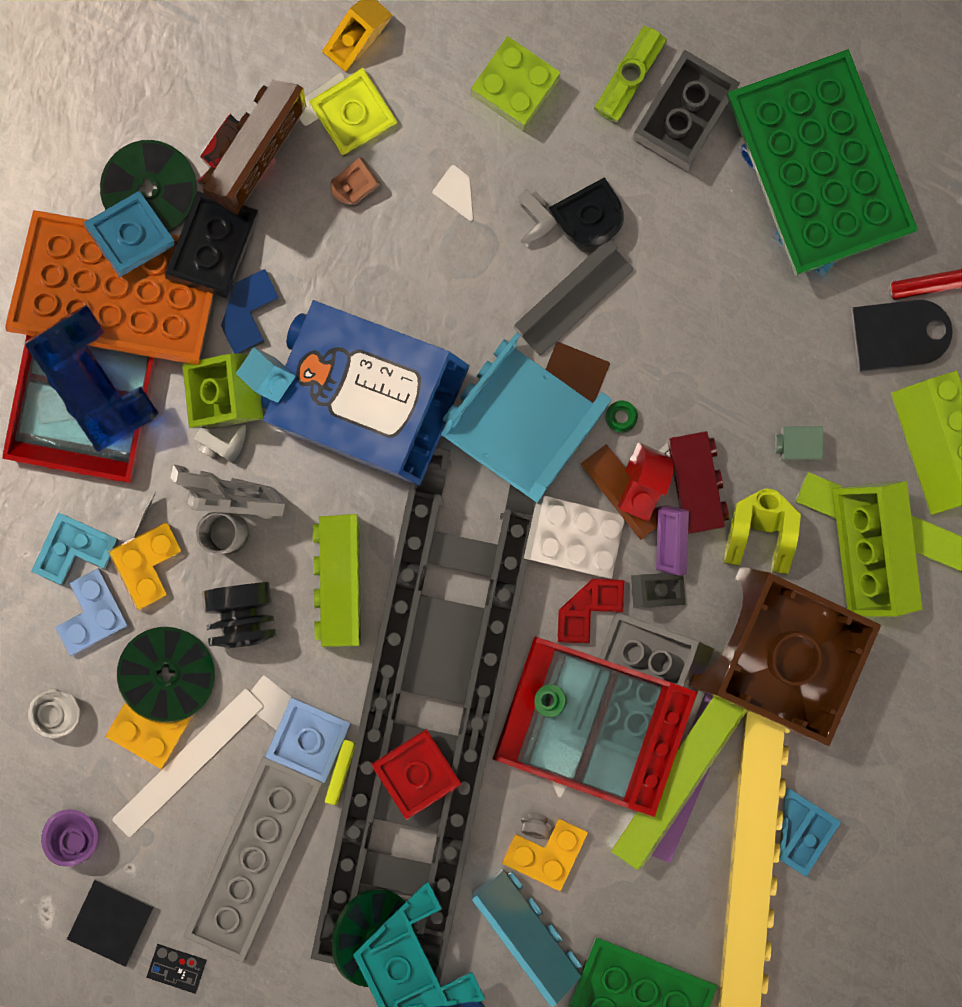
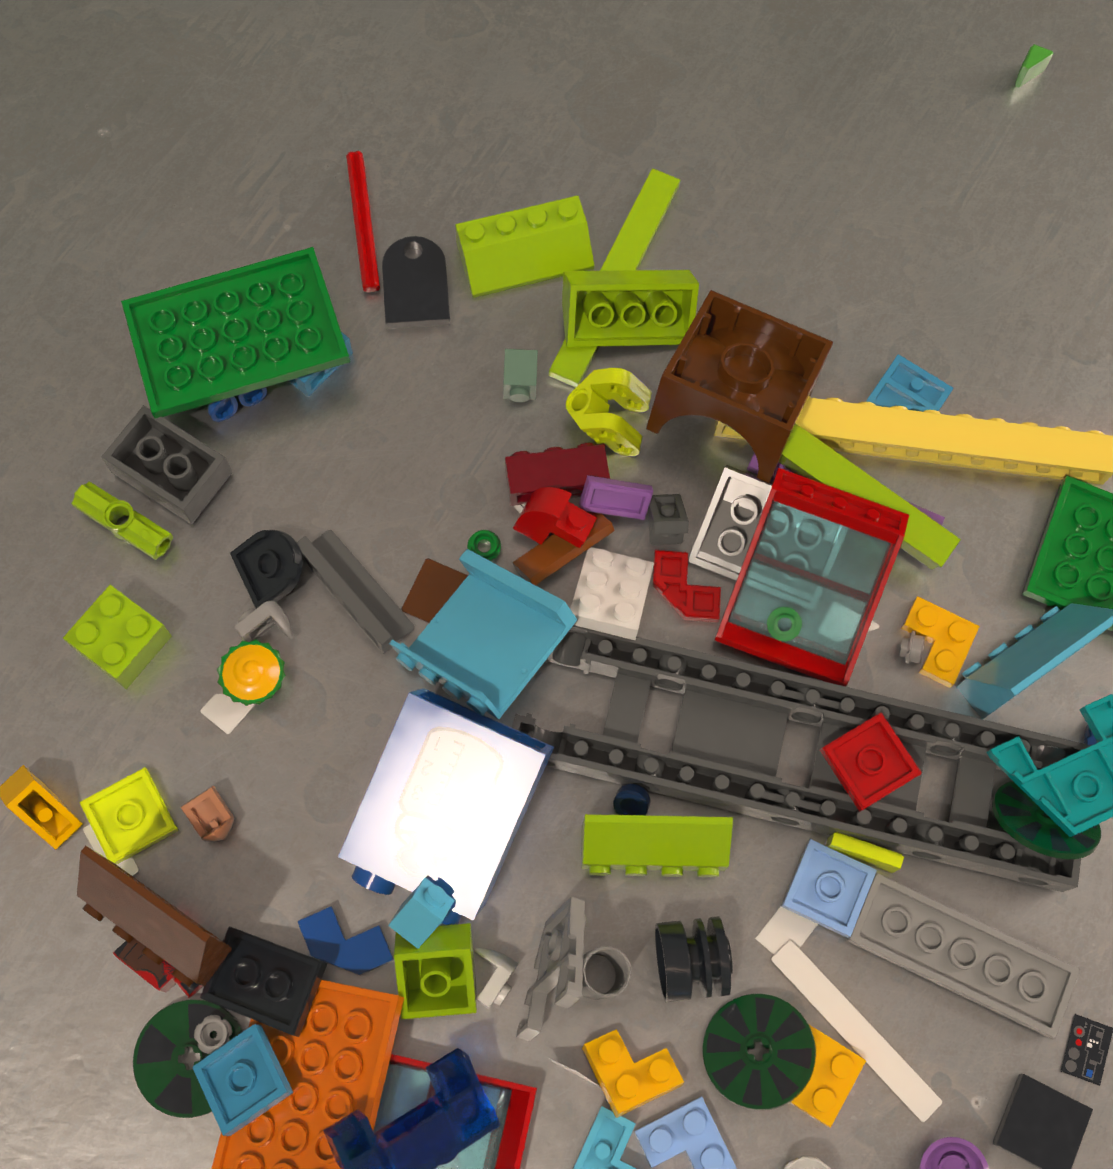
camera: 90 degrees left, 15 degrees down
none -> light grey plate [194,1015,232,1054]
none -> yellow piece [217,639,286,706]
none -> dark blue tile [613,784,651,816]

